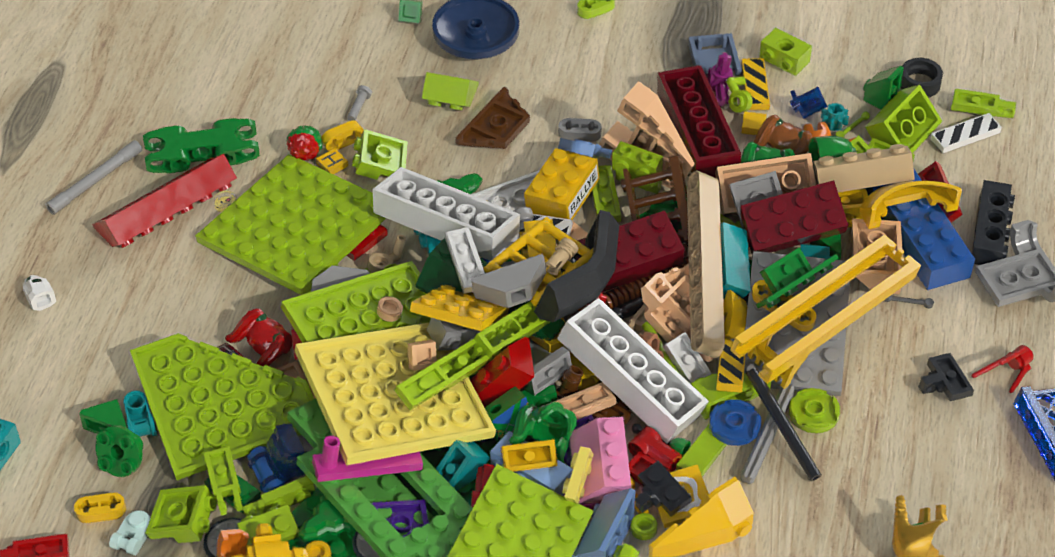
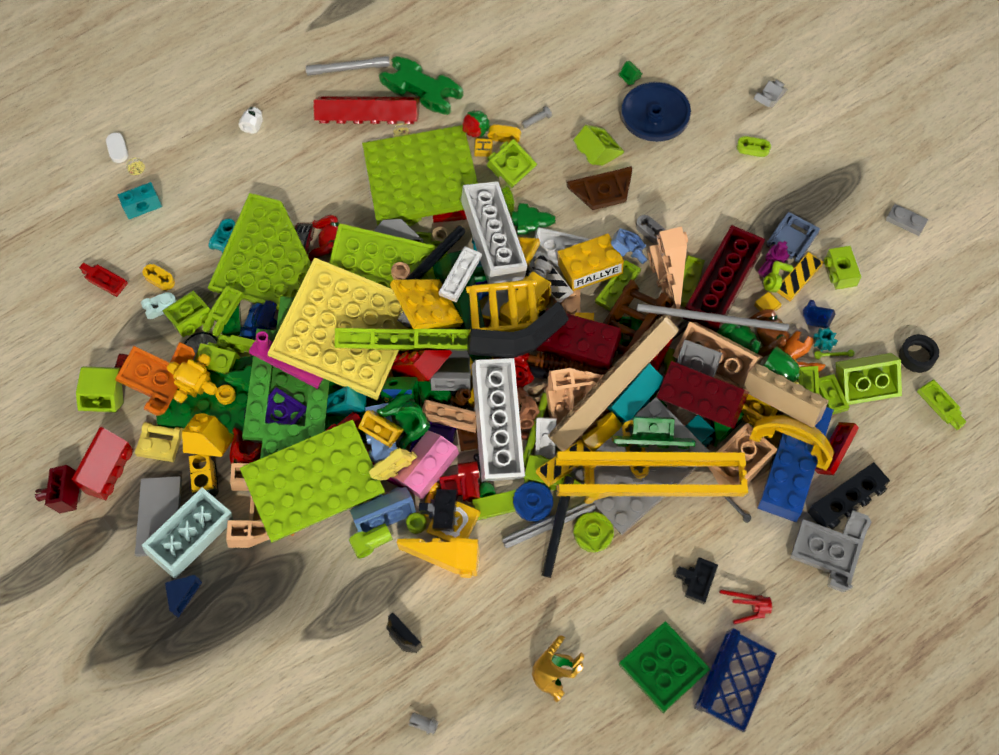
camera: 45 degrees right, 15 degrees up
green slope [79,399,127,434] -> none
green plate [95,425,143,477] -> none
light nougat tile [407,340,437,371] -> none
light grey slope [471,254,546,308] -> none
tan pin [545,238,578,275] -> none
lime plate [612,141,663,194] -> none
green slope [863,66,904,110] -> none
white tile [930,113,1002,153] -> none
none -> black axle [406,225,465,279]
none -> green plate [619,621,710,714]
none -> light grey piece [636,303,789,331]

